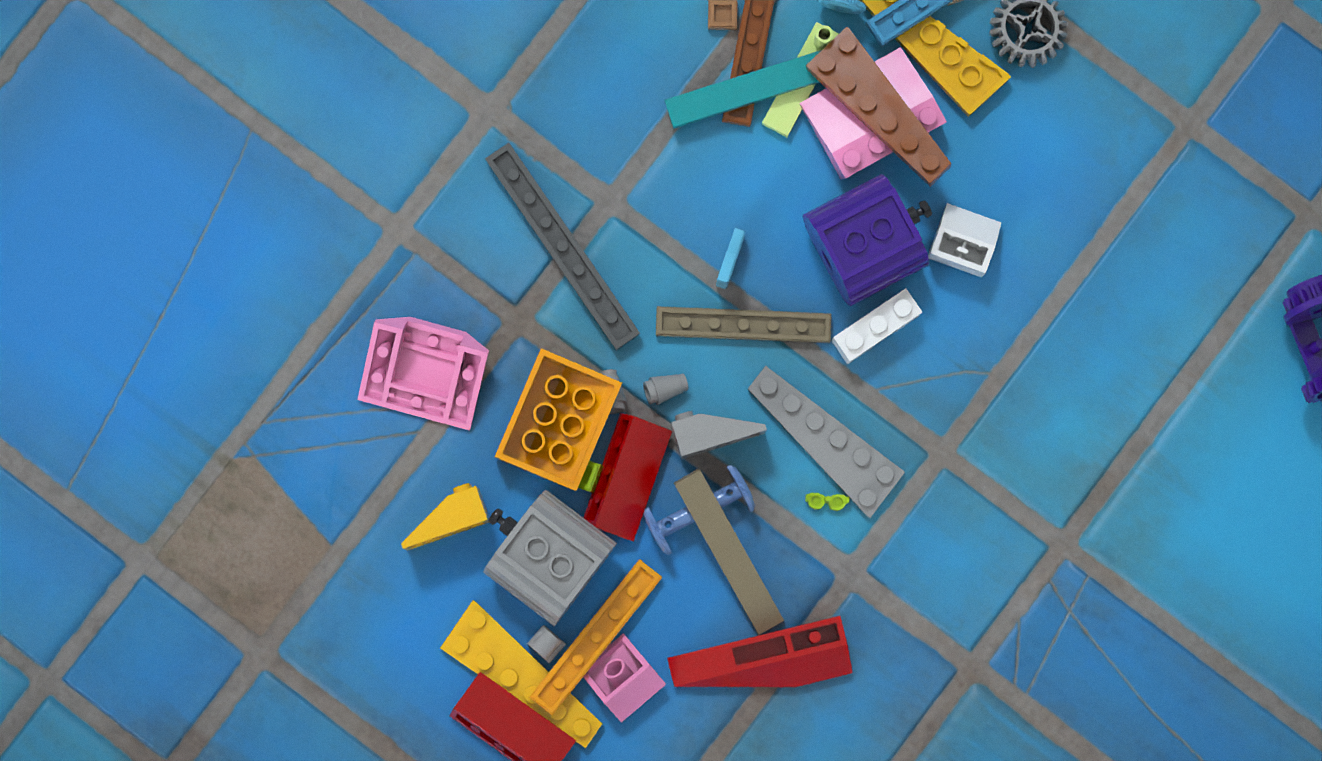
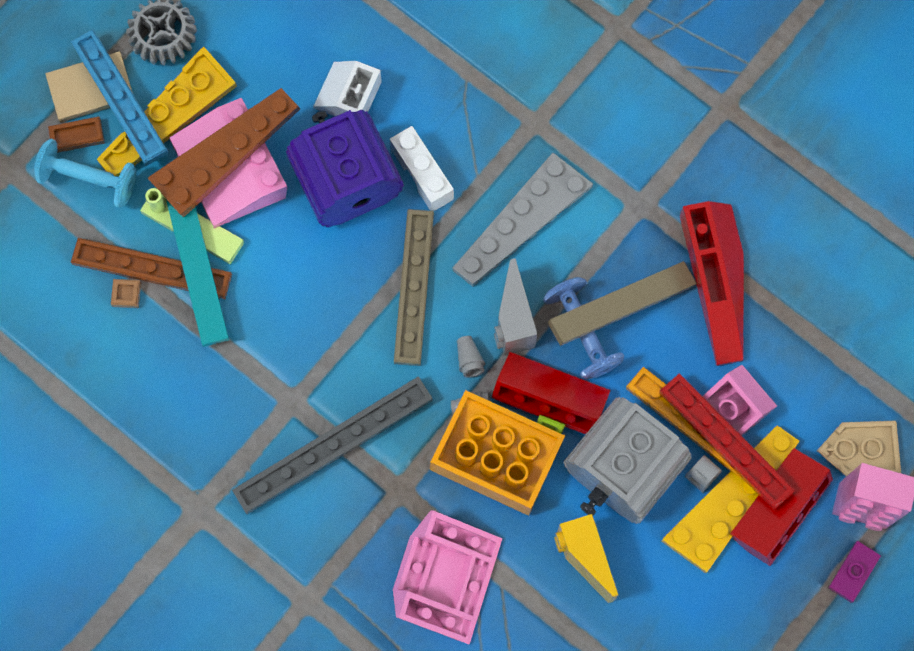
camera: 85 degrees left, 10 degrees down
medium azure tile [716,228,745,289] -> none
lime piece [805,493,849,511] -> none
none -> red tile [659,373,795,511]

